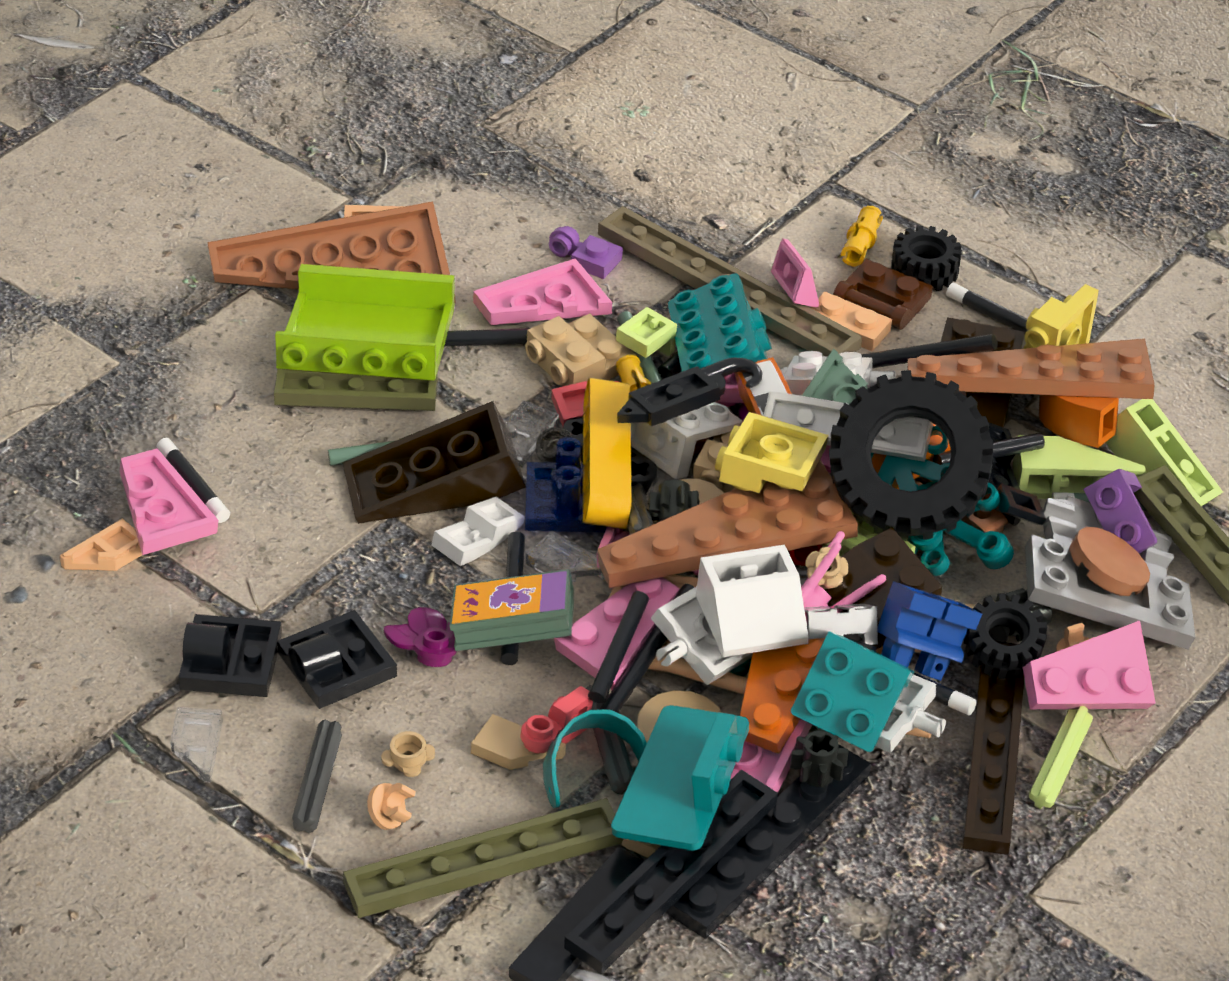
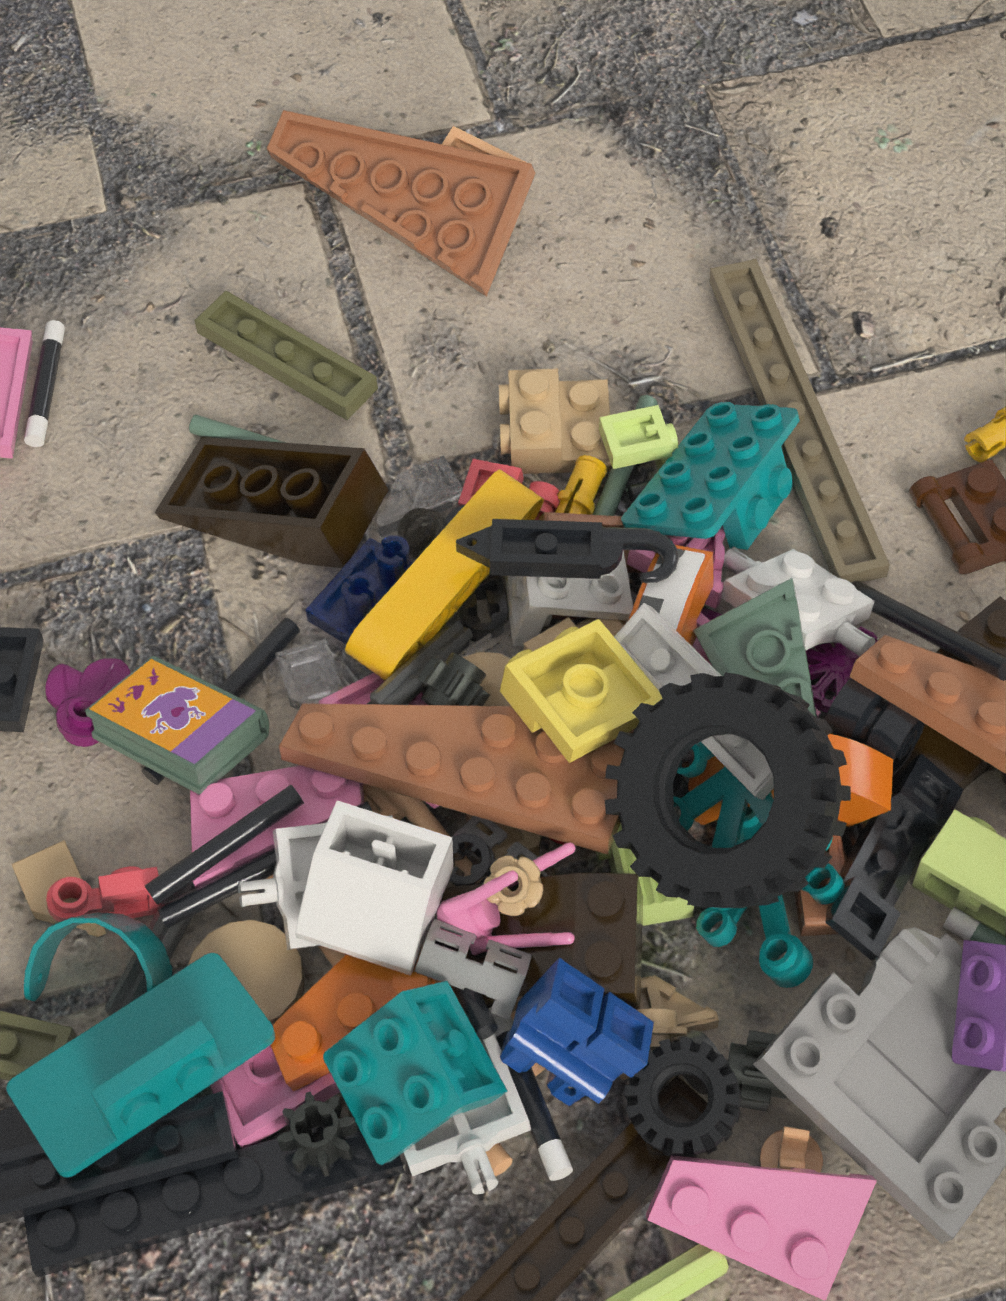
camera: 40 degrees right, 15 degrees up
lime panel [275,264,455,381] -> none
white slope [431,497,525,566] -> none
black bar [444,328,531,347] -> none
bright pink wing [473,258,612,325] -> none
medium lavender plate [549,226,623,279] -> none
bright pink slope [771,238,819,307] -> none
light nougat plate [810,291,892,352] -> none
black bar [933,433,1045,465] -> none
nougat tile [1069,527,1150,596] -> none

